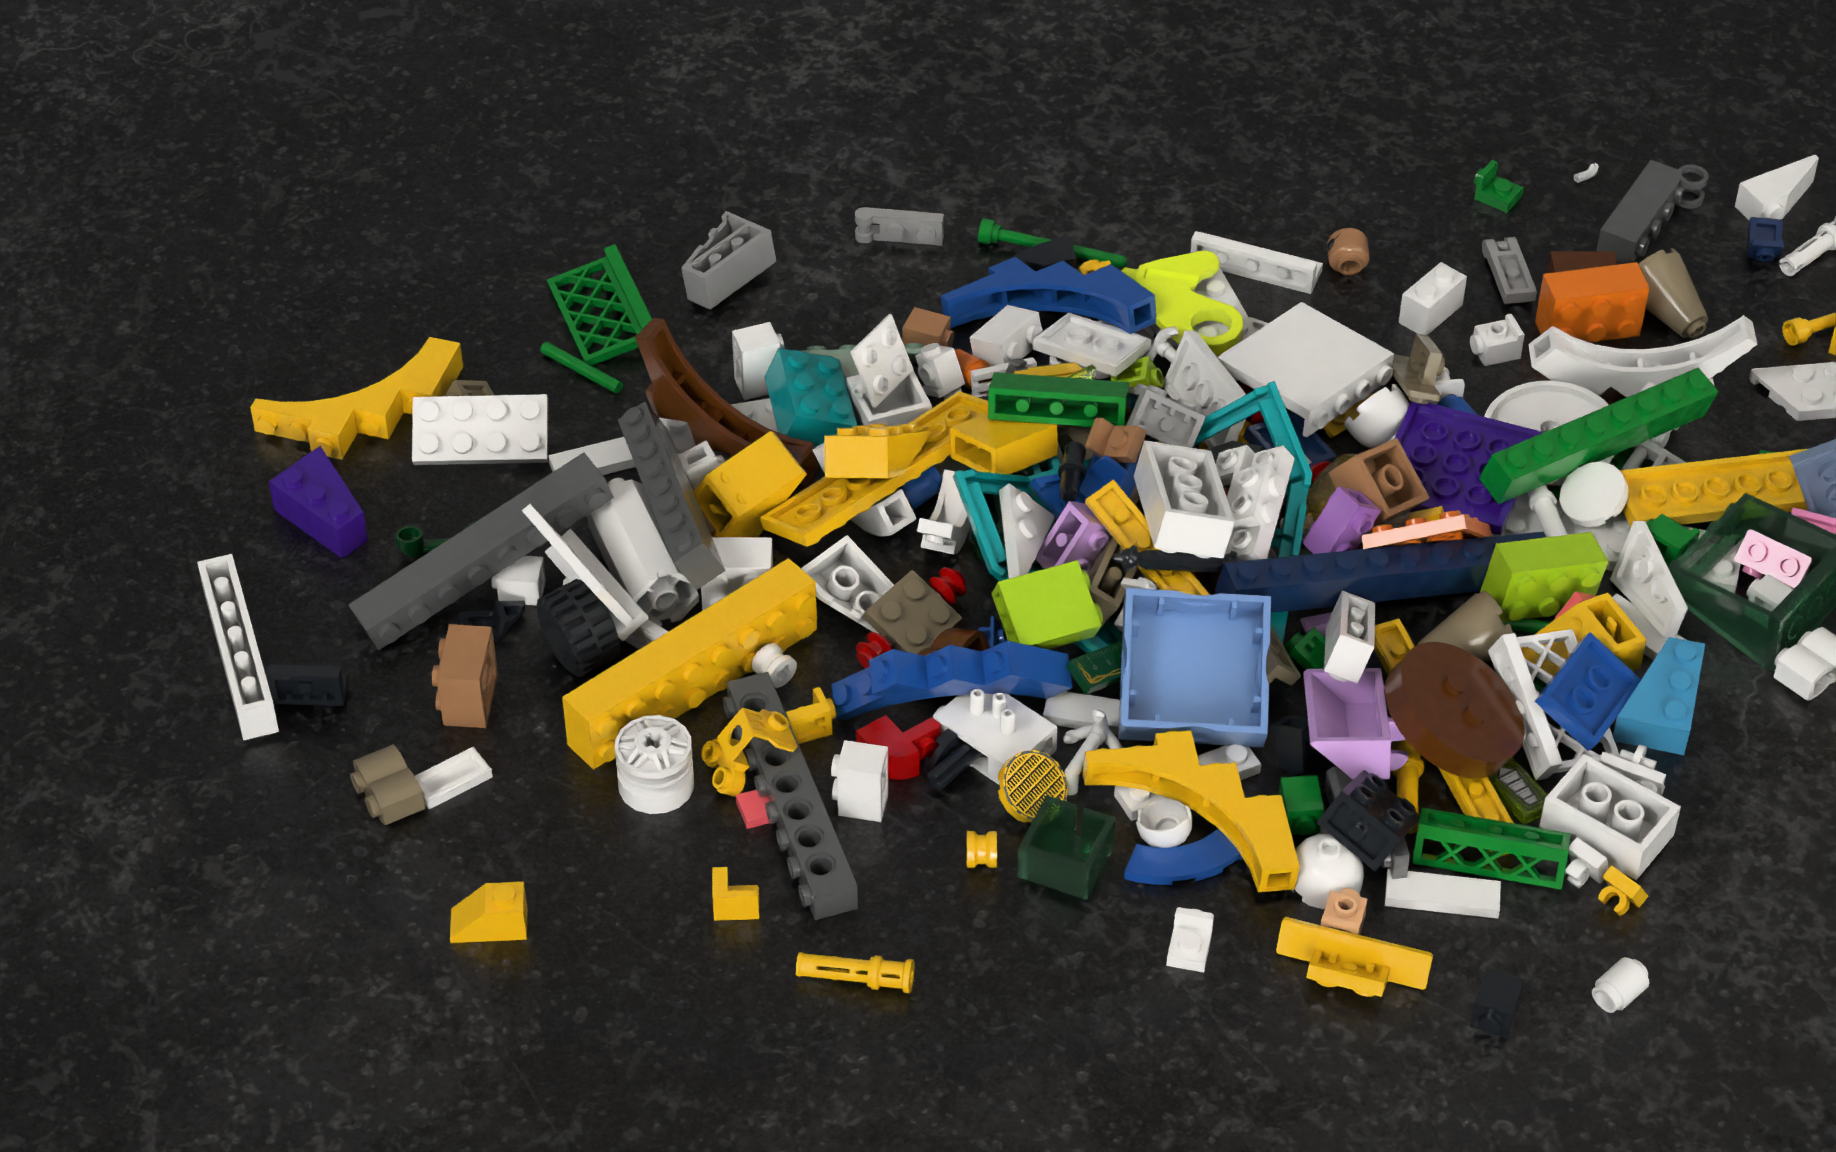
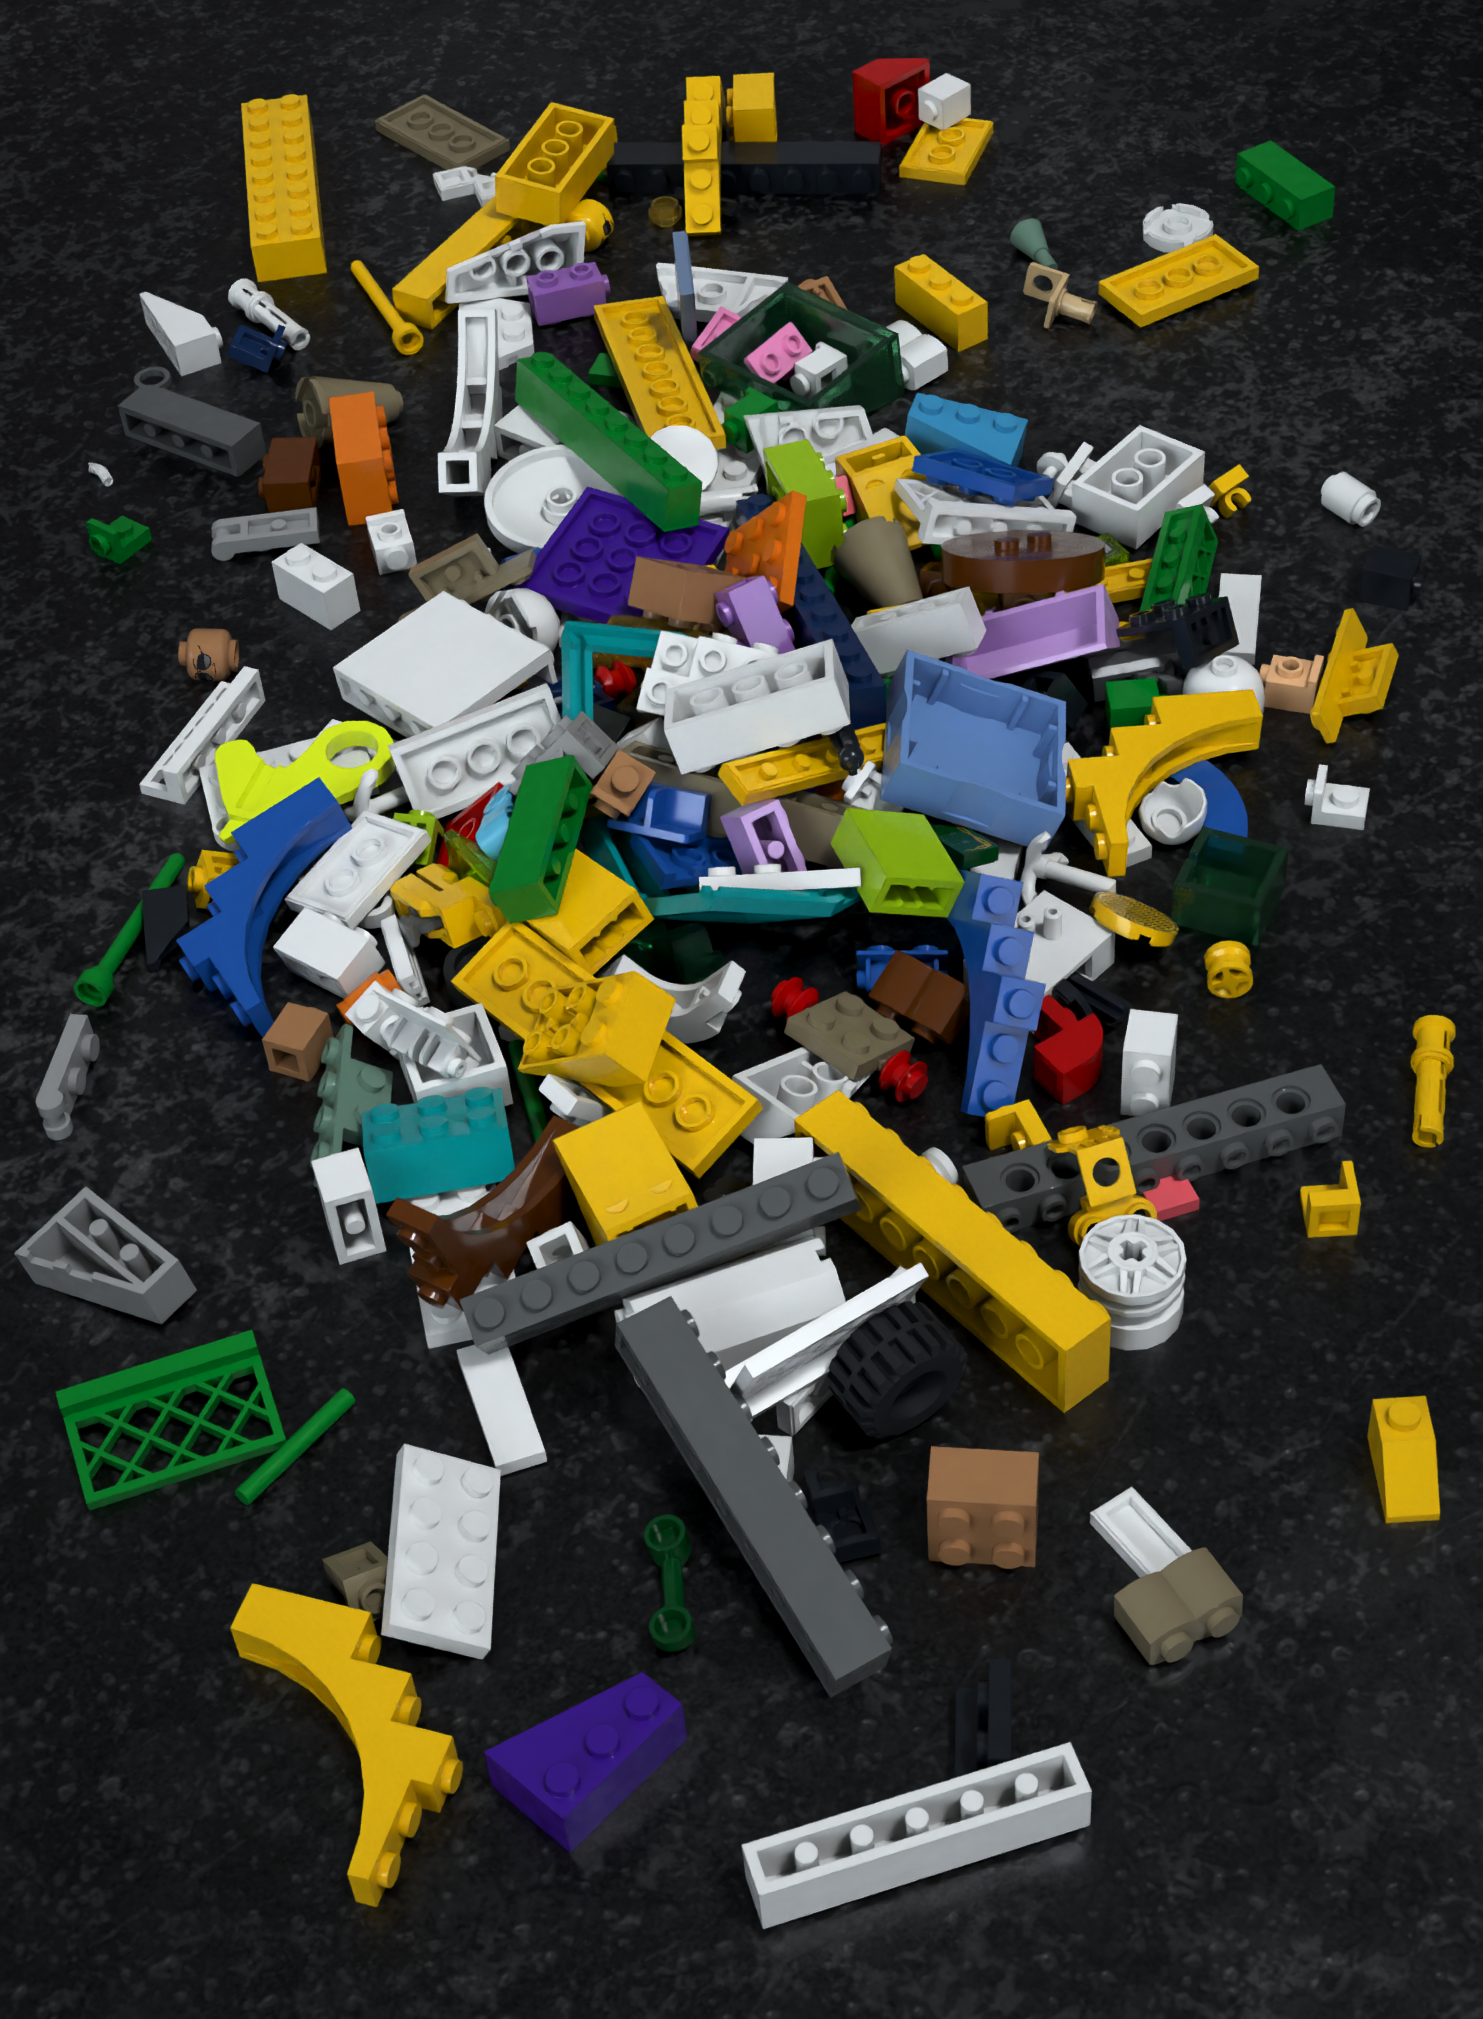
camera: 85 degrees left, 0 degrees up
black axle [1058,442,1086,502] -> none

